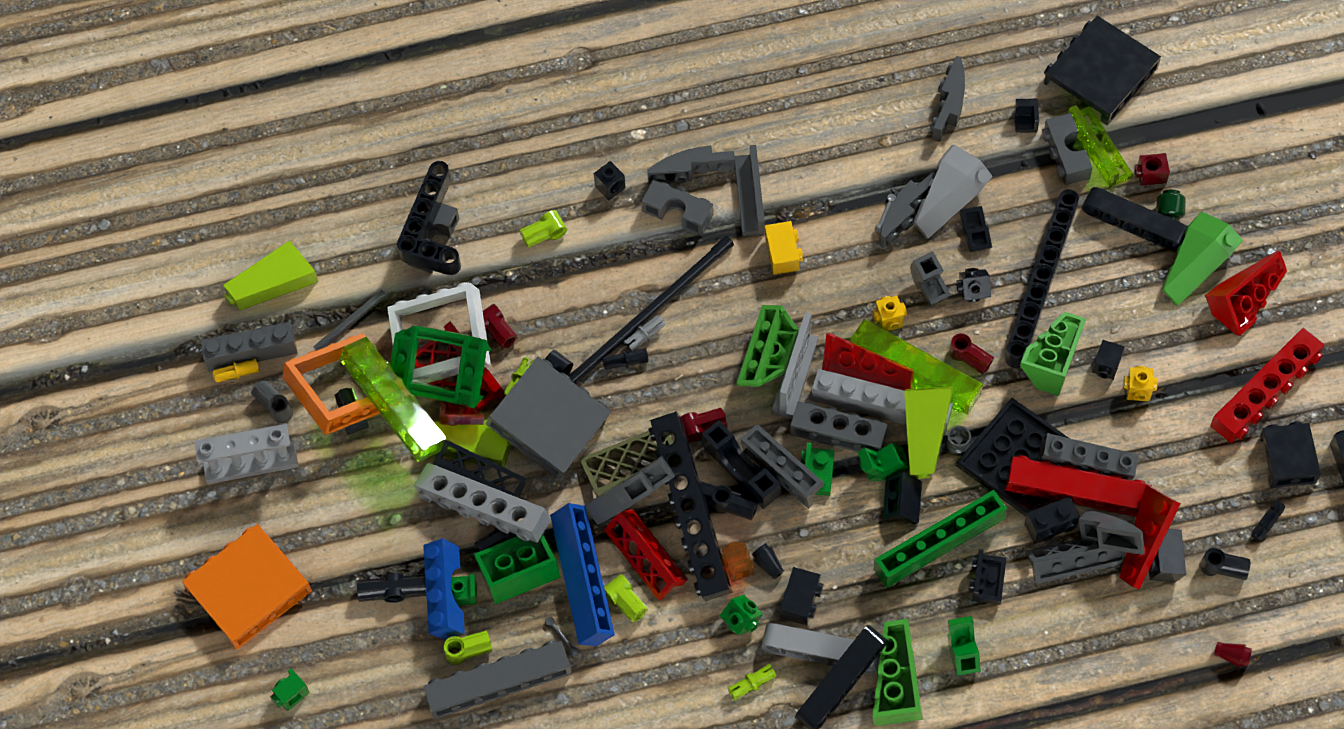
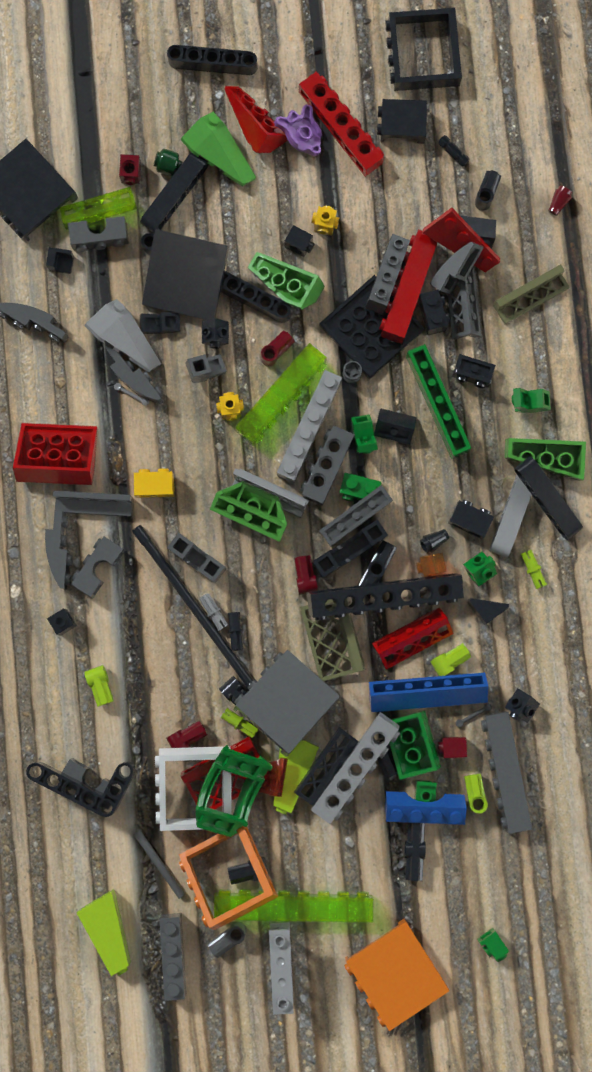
camera: 85 degrees left, 20 degrees up
yellow axle [213,358,259,383] -> none
clear neon green brick [340,337,445,462] -> none
dark grey slope [585,456,675,525] -> none
red wing [822,332,914,391] -> none
lime slope [904,386,953,479] -> none
none -> red slope [13,423,97,485]
none -> black tile [142,229,229,320]
none -> black beam [167,45,258,75]
none -> dark grey arch [167,532,227,583]
none -> clear neon green brick [214,889,373,923]
none -> medium lavender tile [274,104,322,156]
none -> dark red brick [438,737,467,758]
none -> black slope [468,598,509,625]
none -> olive fence [493,264,570,325]
none -> black brick [505,688,540,723]

